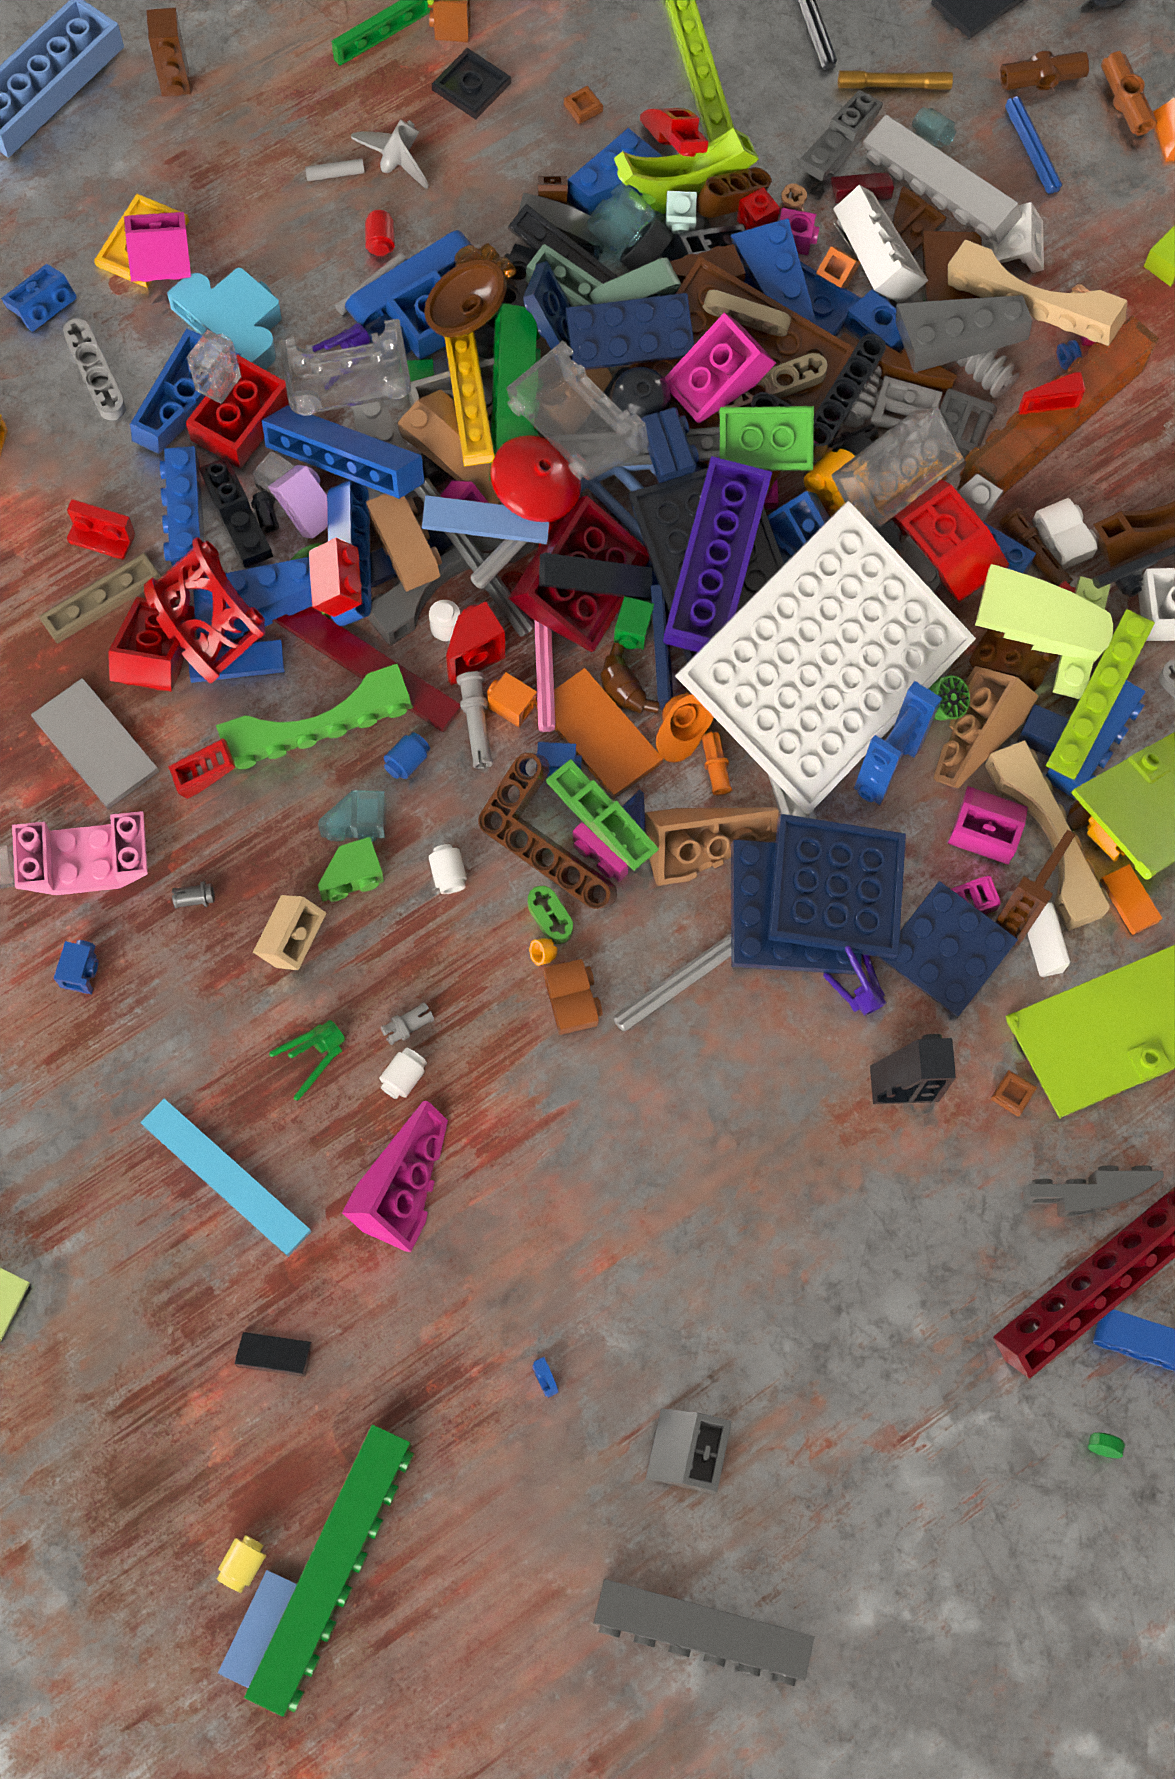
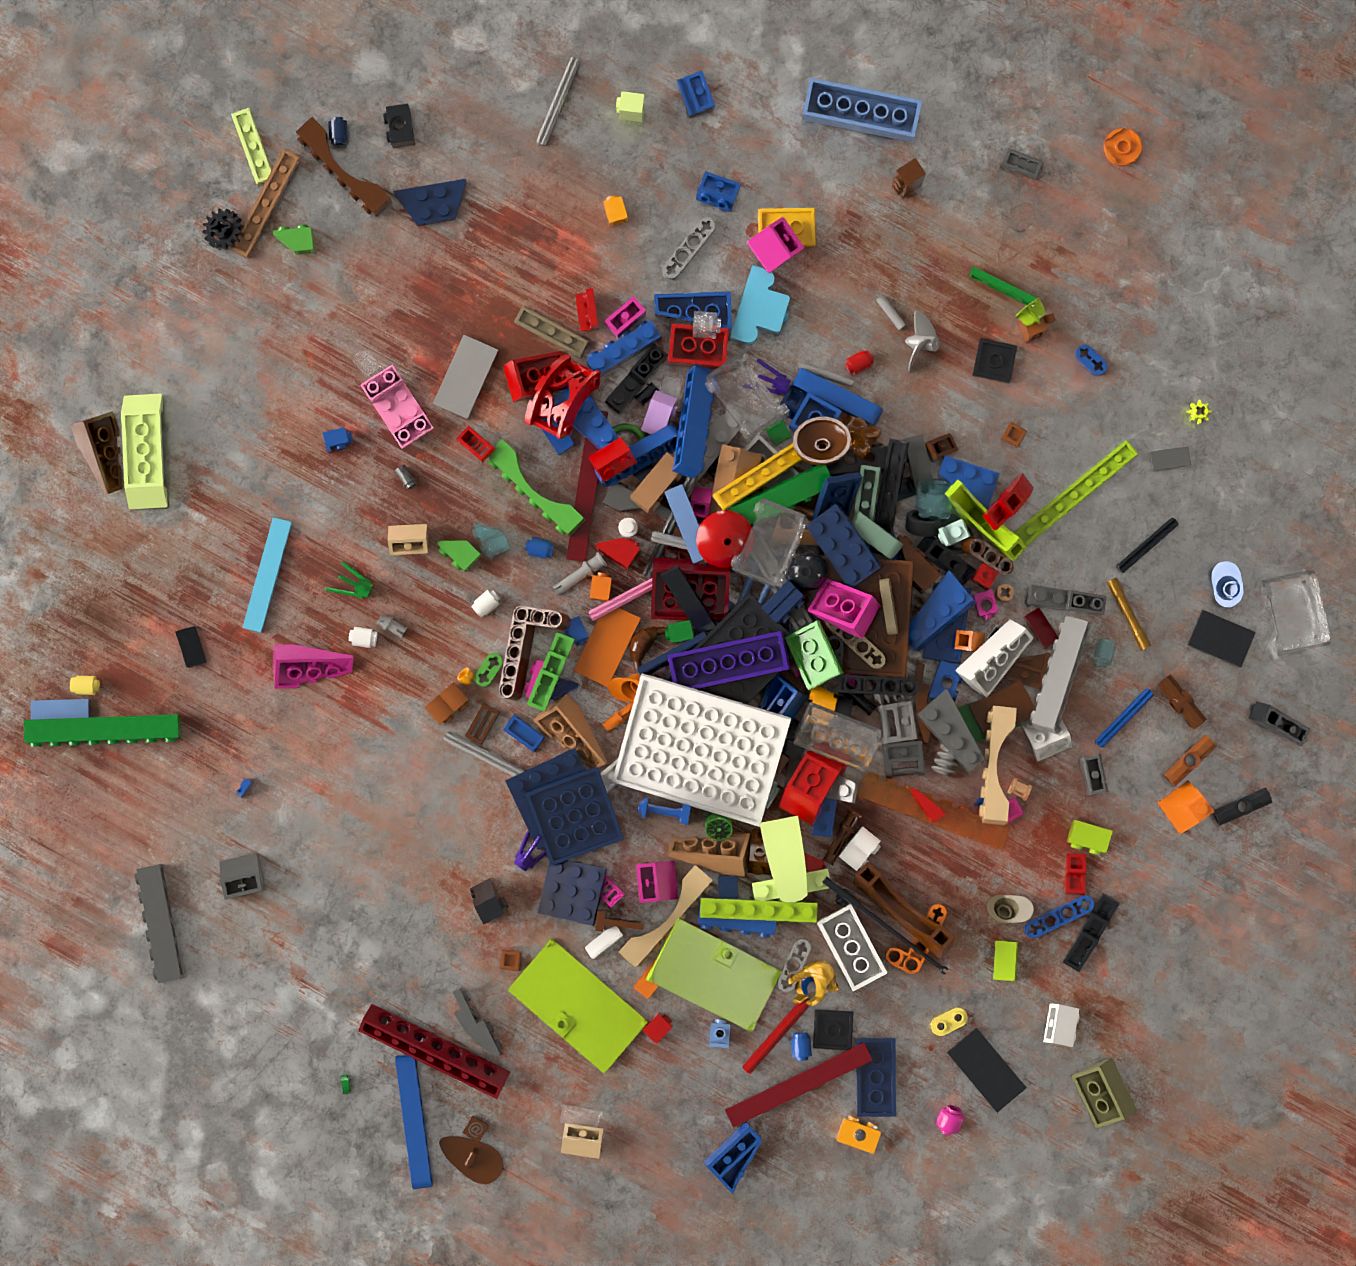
camera: 70 degrees right, 15 degrees up
none -> reddish brown tile [465,703,500,745]
none -> blue tile [503,714,545,752]
none -> dark pink brick [605,296,646,339]
none -> dark grey brick [1079,754,1109,796]

